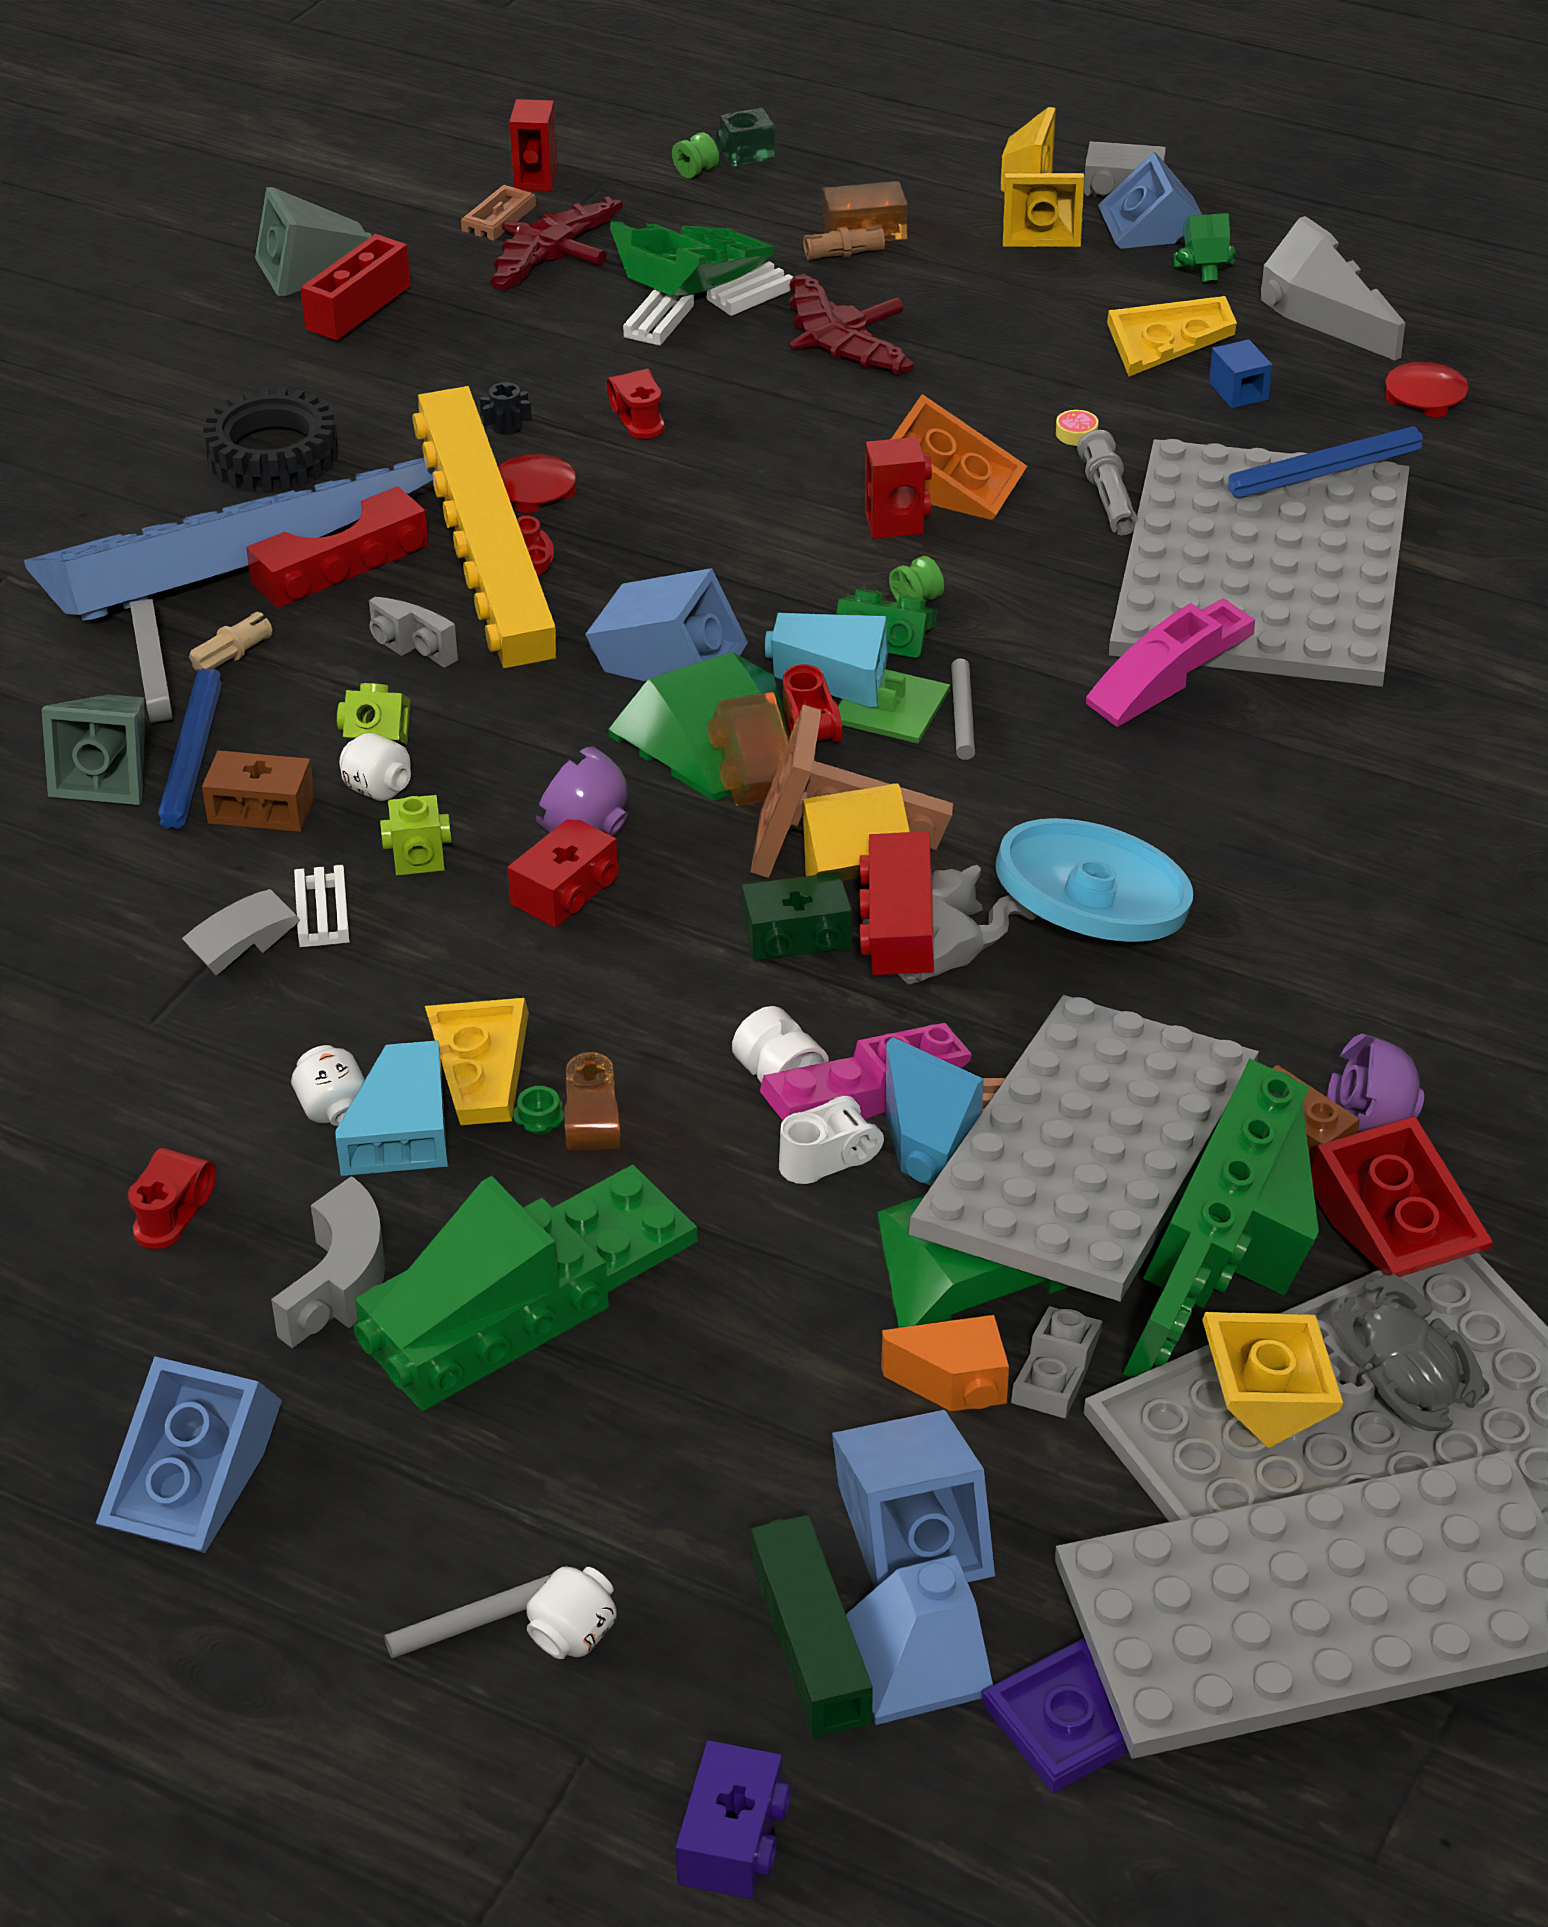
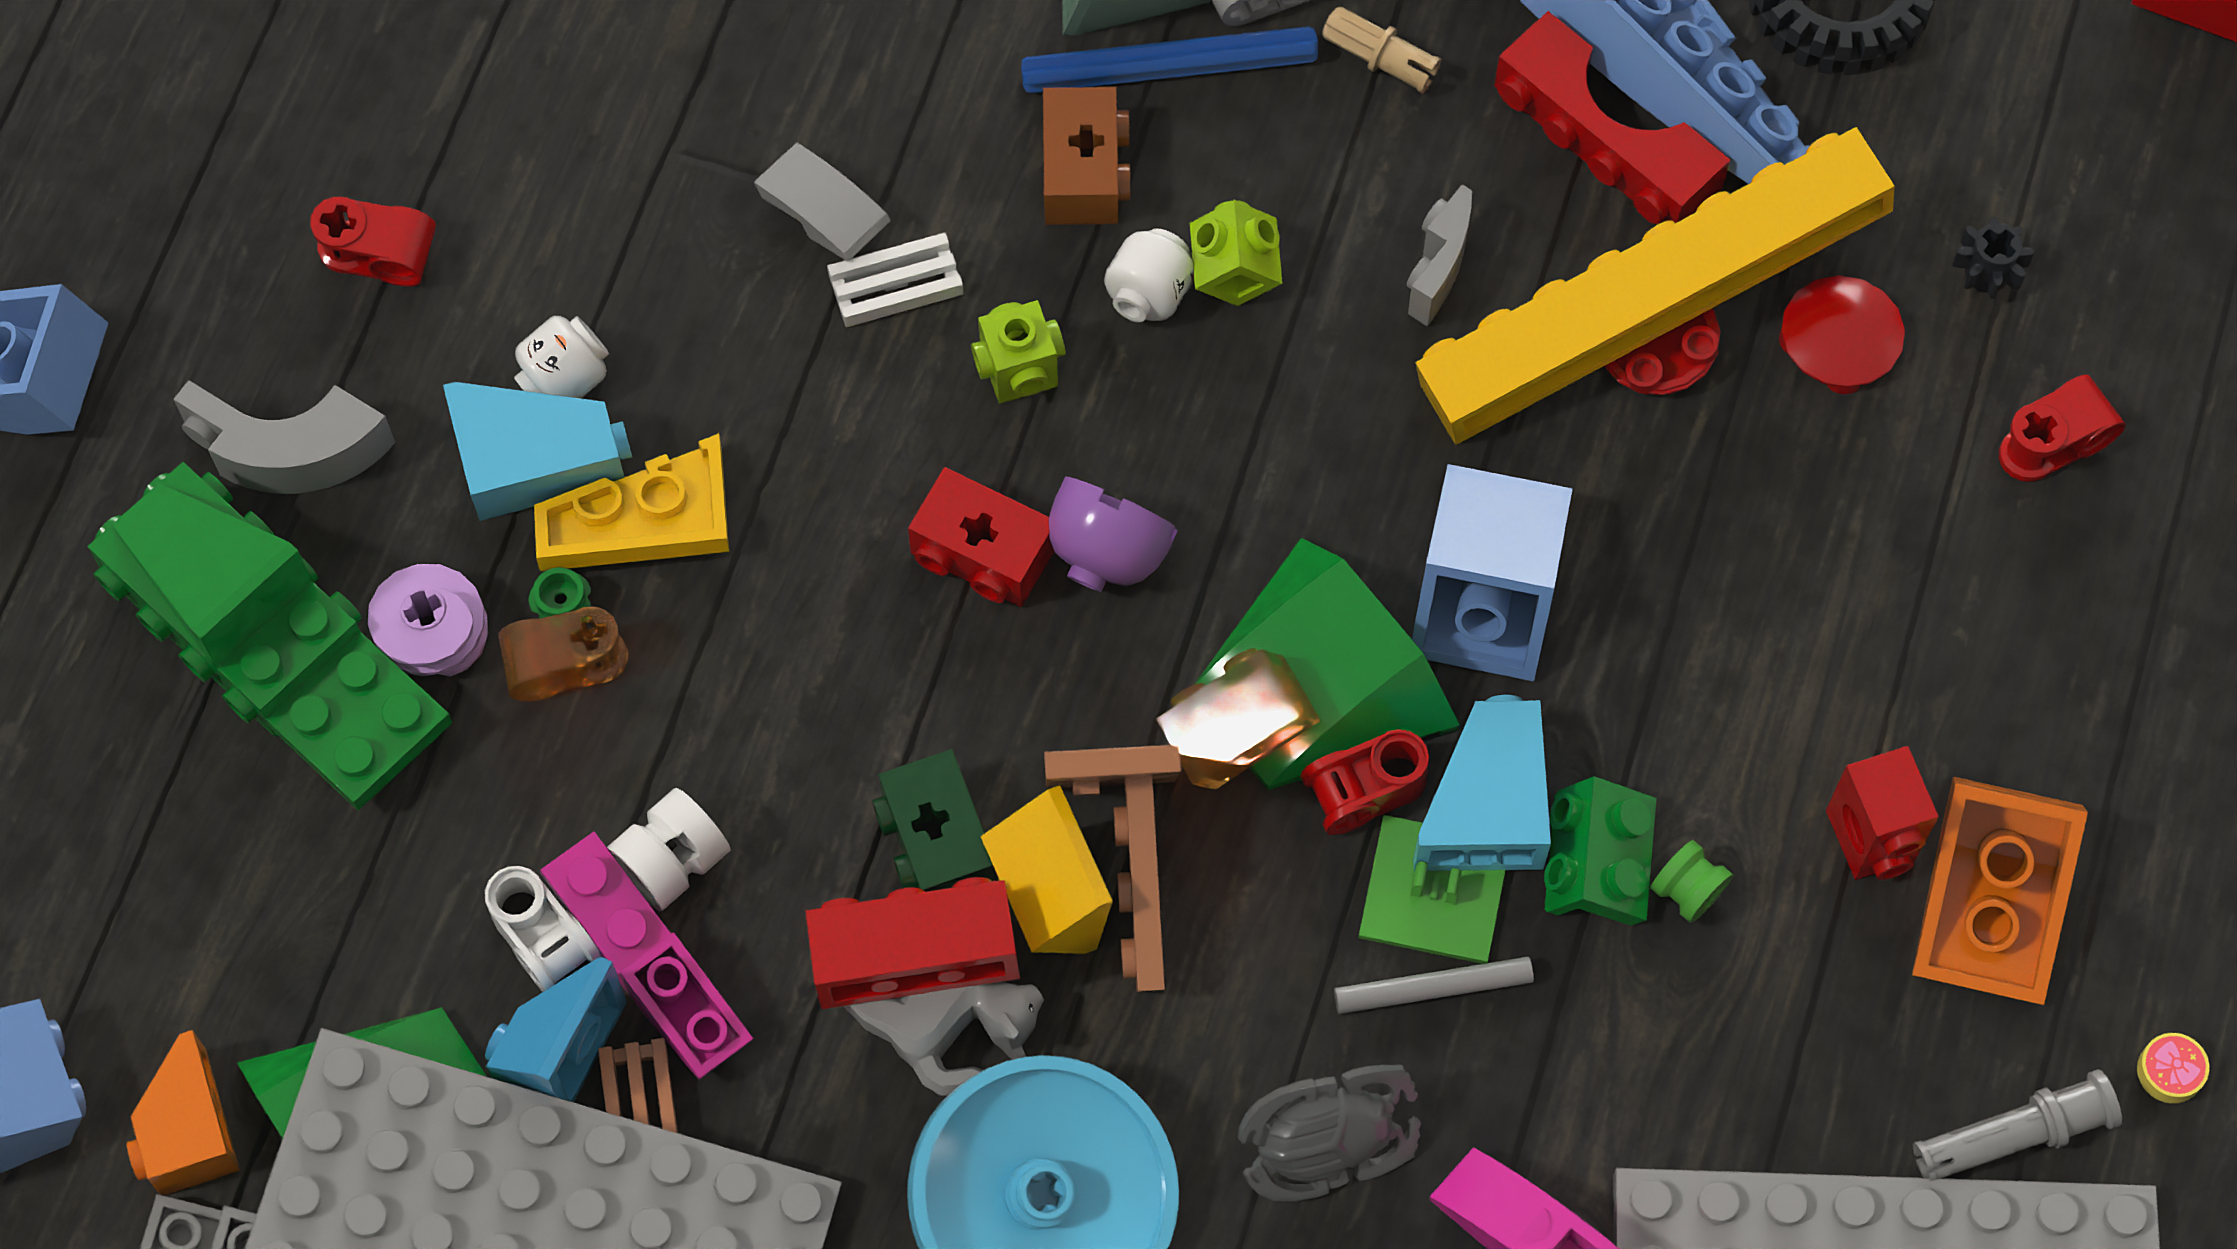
camera: 80 degrees right, 25 degrees up
none -> lavender piece [368,564,488,677]
none -> dark grey shield [1238,1065,1421,1201]

